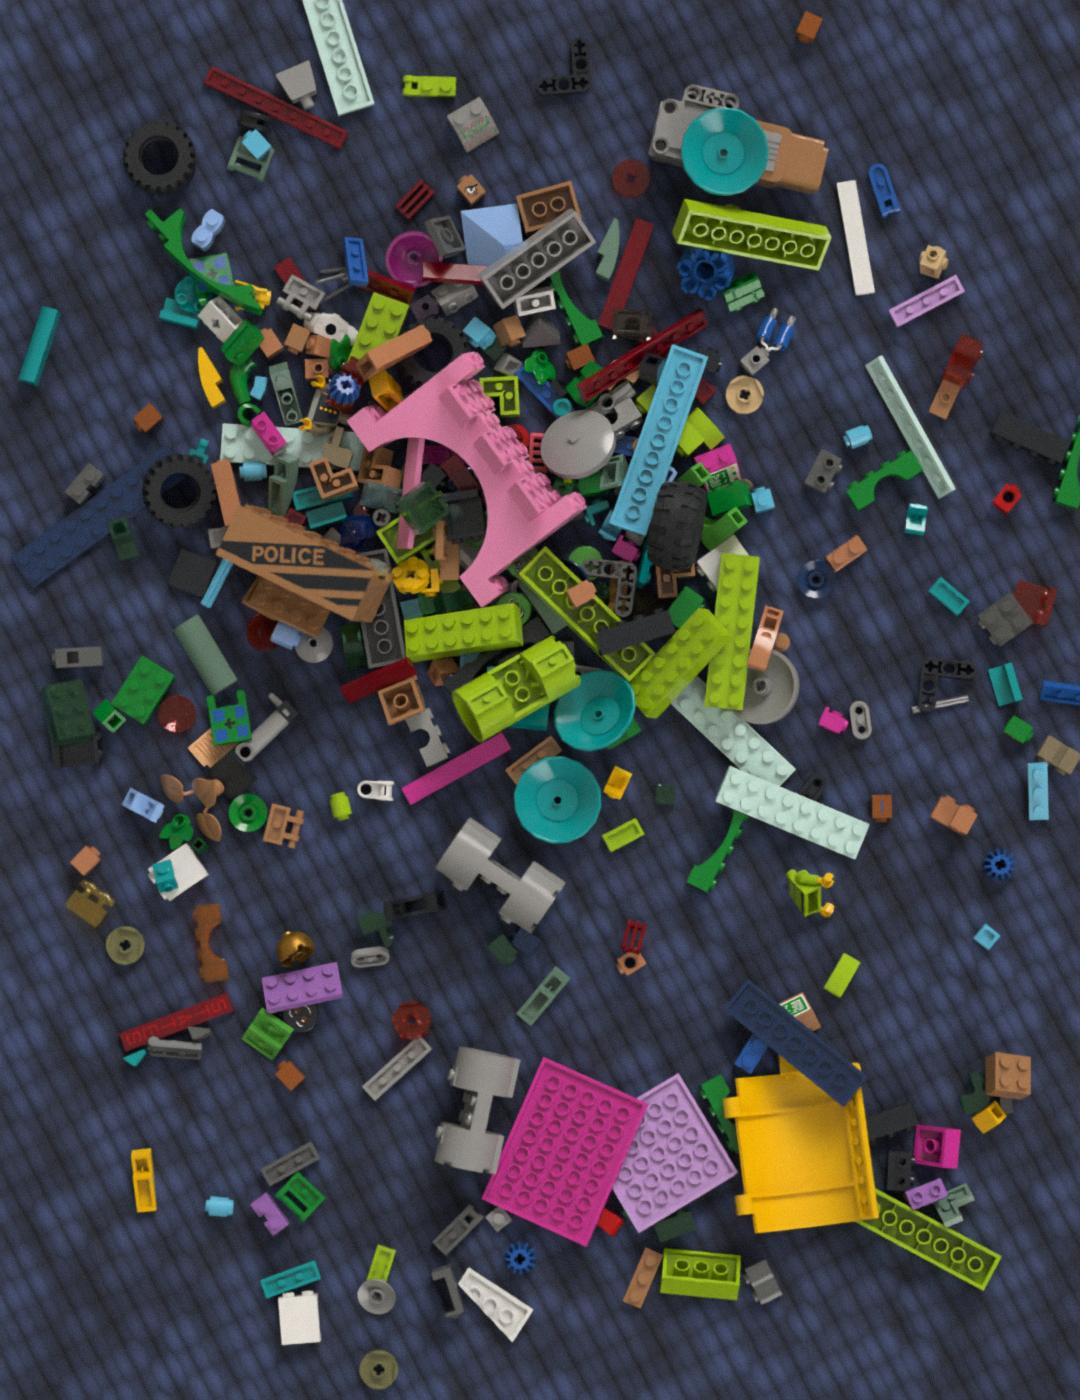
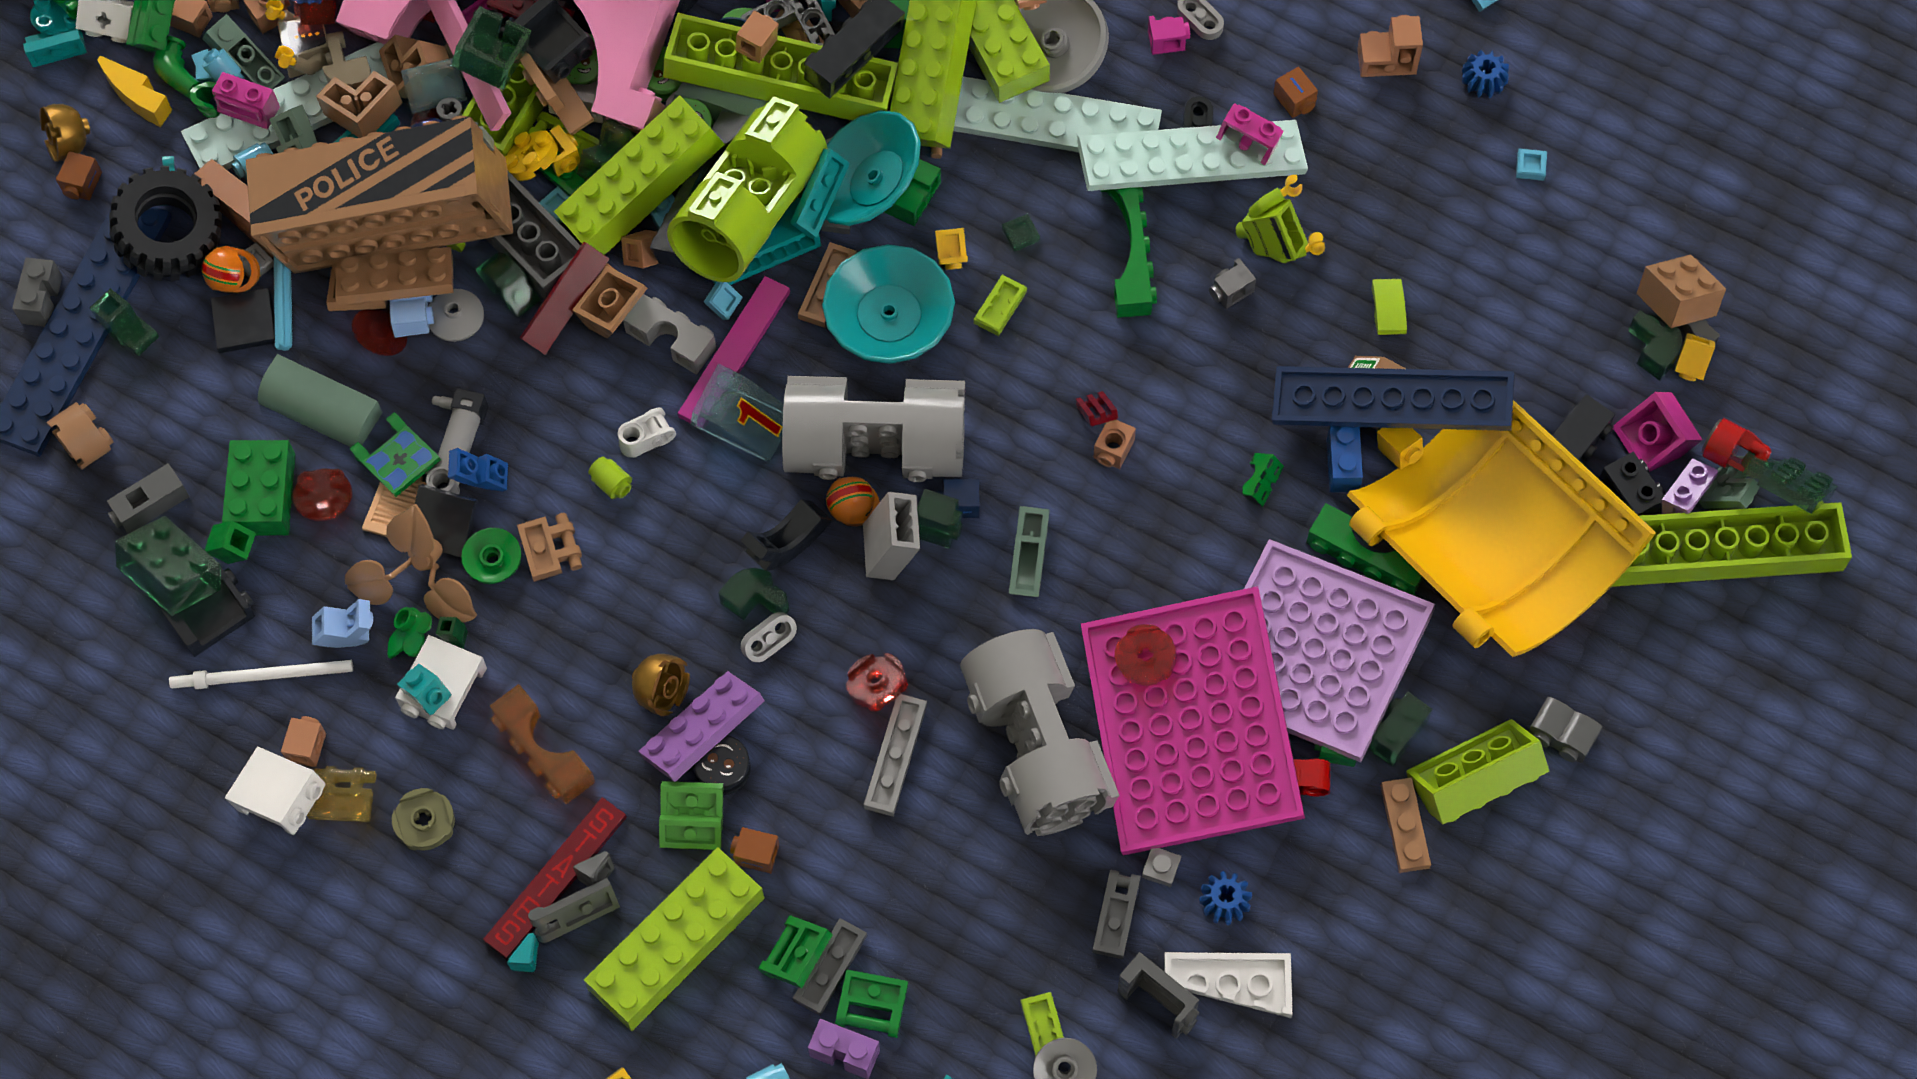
camera: 30 degrees left, 20 degrees down
none -> pearl gold cylinder [39,104,90,161]
none -> medium nougat brick [46,402,114,470]
none -> white bar [169,660,353,689]
none -> medium azure brick [202,48,244,82]
none -> orange helmet [202,246,260,293]
none -> white panel [225,746,326,835]
none -> blue slope [448,448,508,491]
none -> lime brick [584,847,764,1031]
none -> clear light blue slope [690,363,784,462]
none -> medium azure tile [704,281,743,320]
none -> green plate [758,916,833,989]
none -> teal plate [790,148,850,238]
none -> orange helmet [826,476,880,526]
none -> light grey brick [863,492,920,580]
none -> clear red plate [1115,624,1177,686]
none -> flat silver brick [1209,258,1256,309]
none -> dark pink window [1216,103,1284,165]
none -> green piece [1242,453,1284,507]
none -> clear green plate [1701,418,1838,514]

